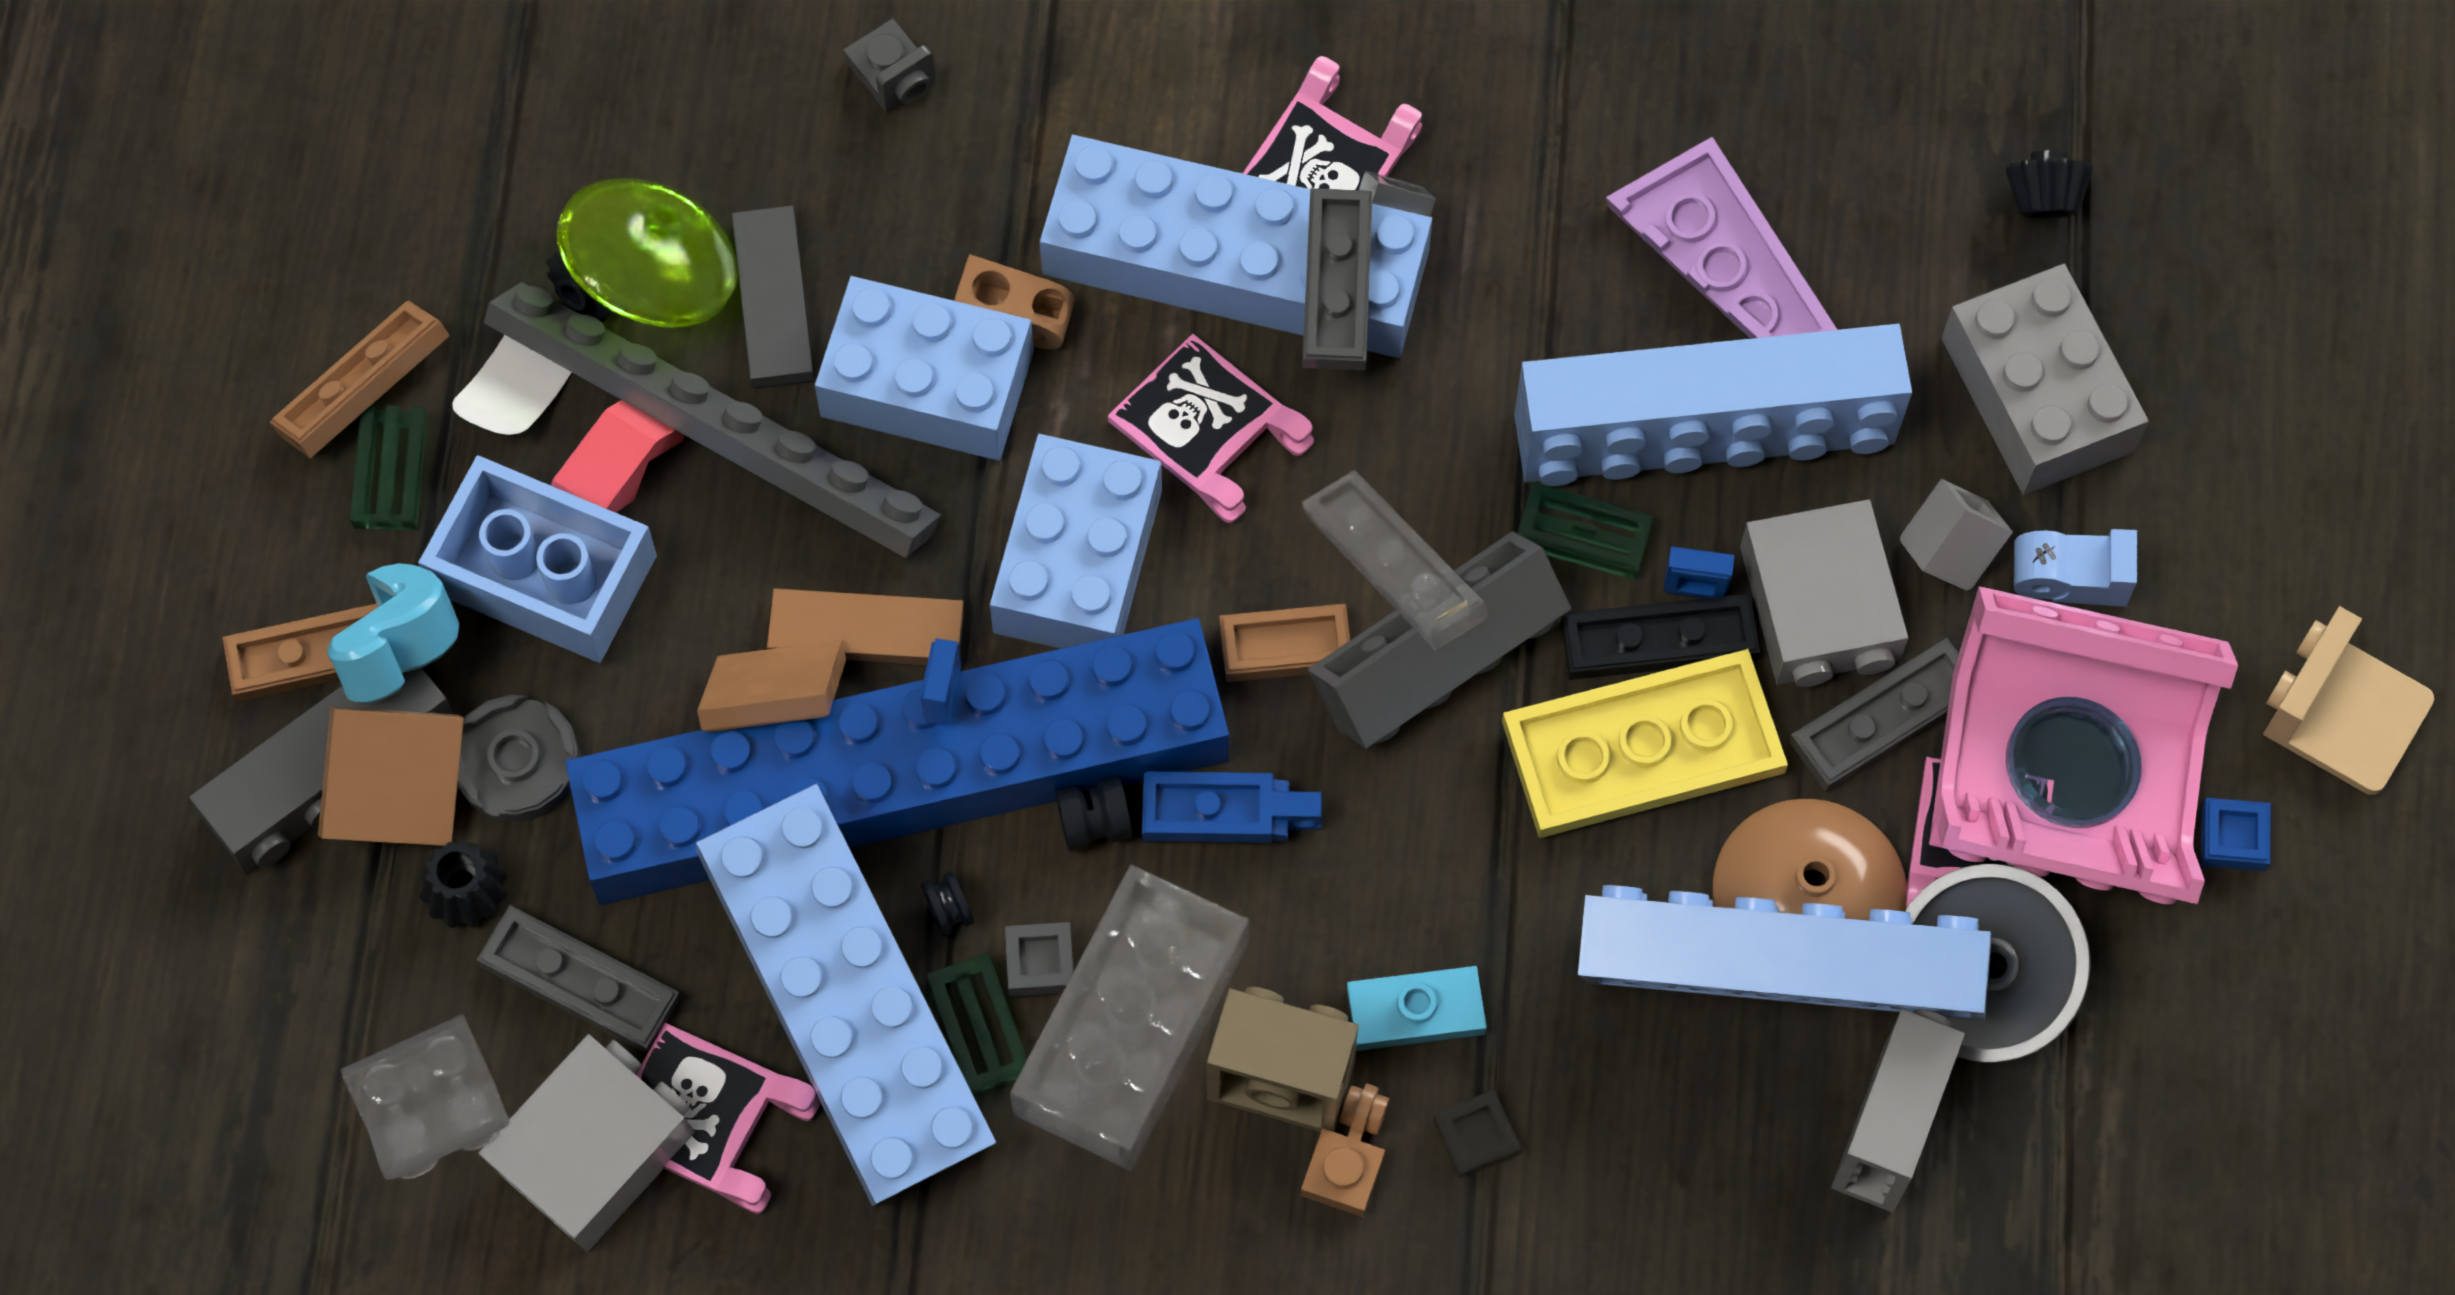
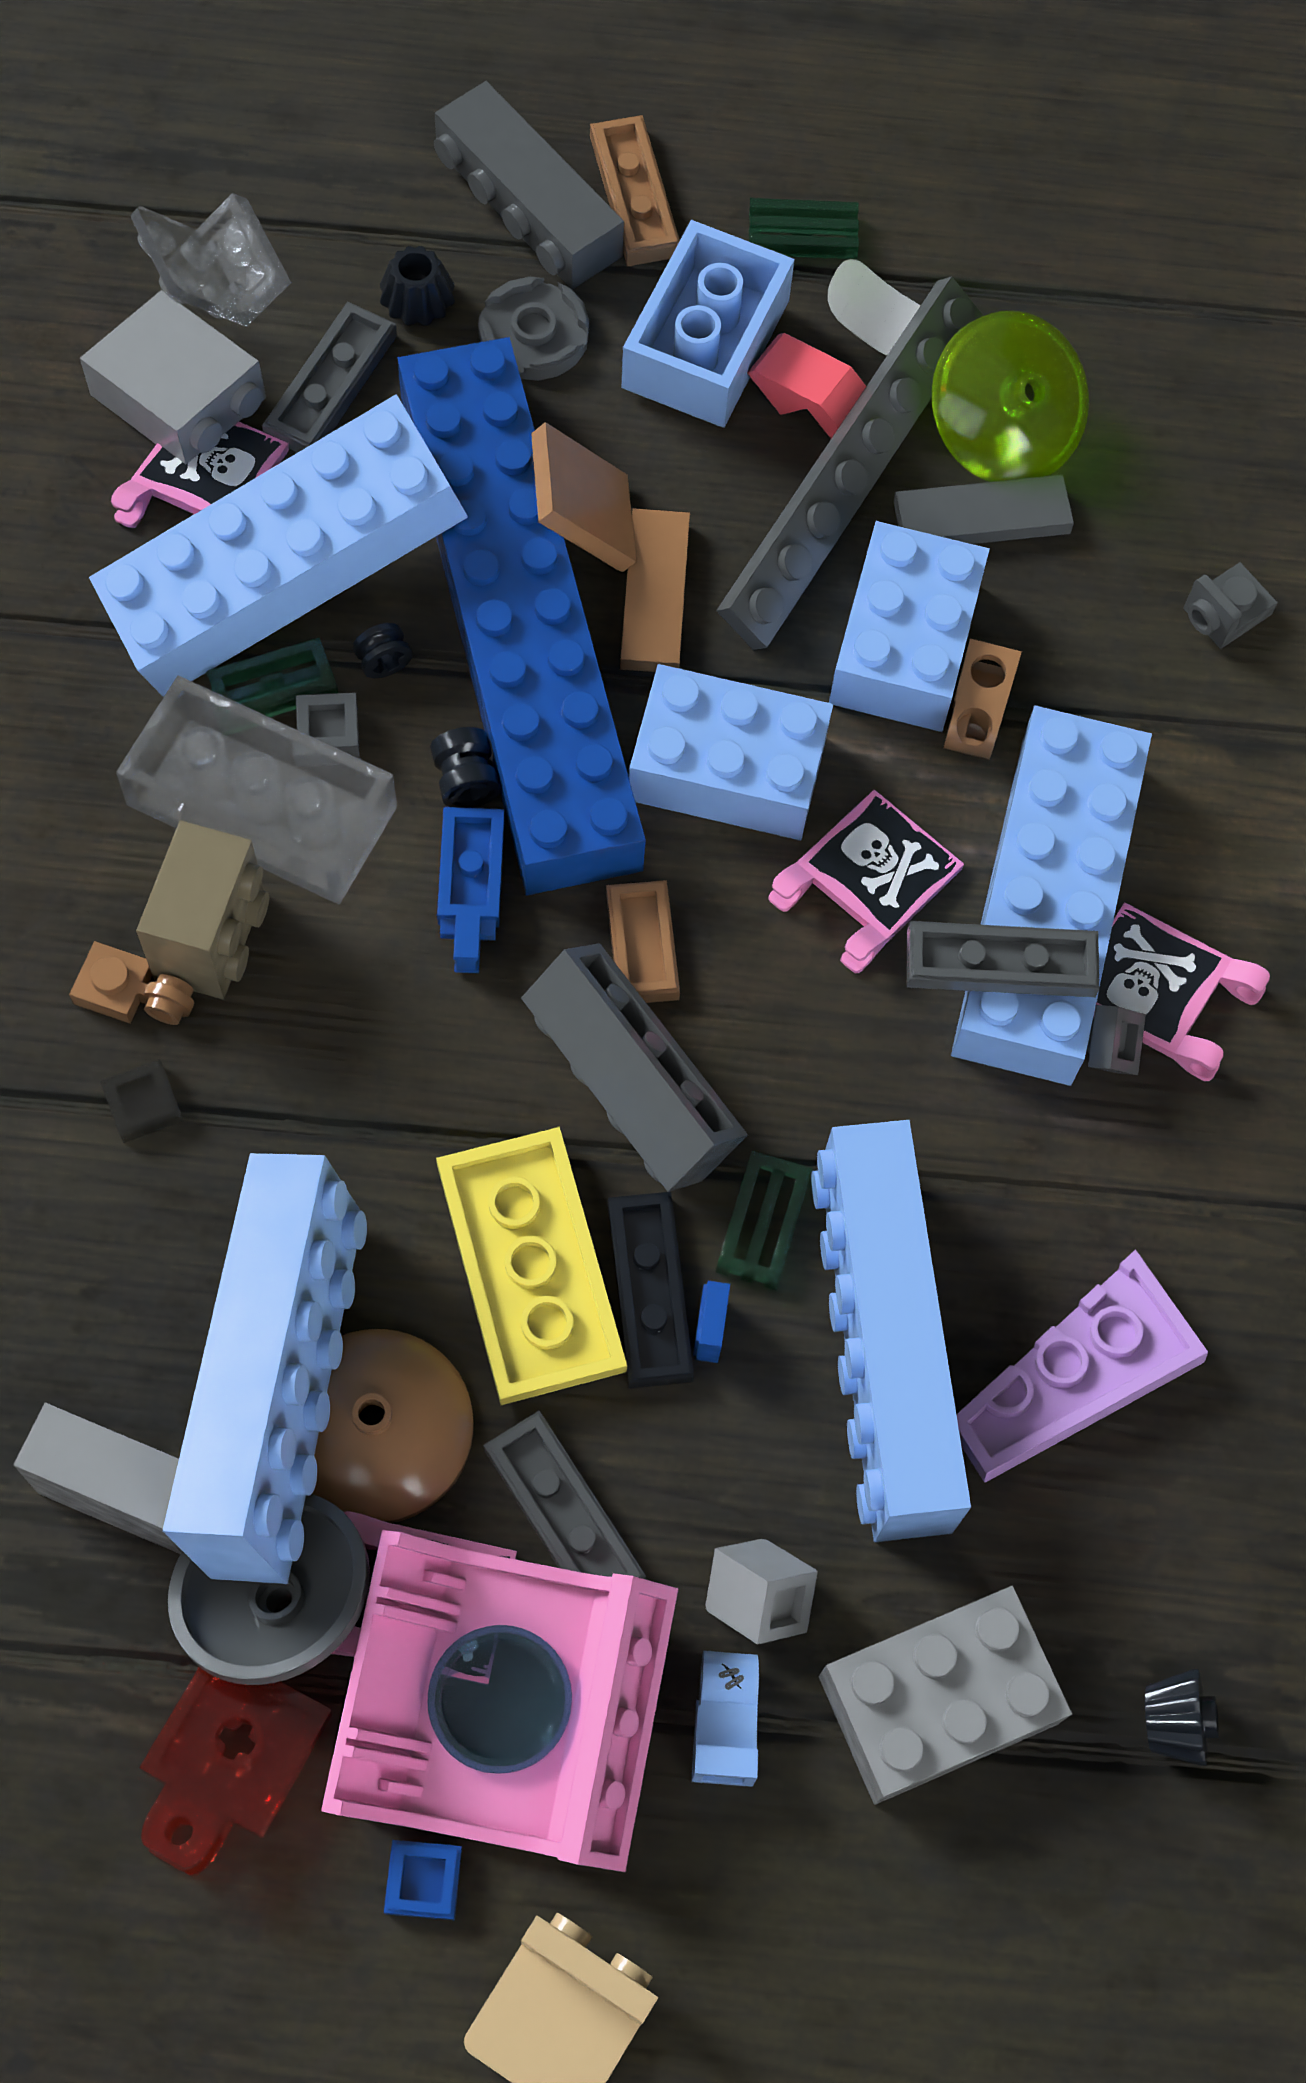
camera: 85 degrees right, 0 degrees up
medium nougat tile [270,300,450,458] -> none
medium nougat tile [318,706,464,846] -> none
medium azure animal [327,563,459,704] -> none
blue tile [920,638,961,725] -> none
clear tile [1302,470,1490,651] -> none
medium azure plate [1347,966,1487,1051] -> none
light grey brick [1740,499,1908,687] -> none
none -> clear red plate [139,1667,333,1876]

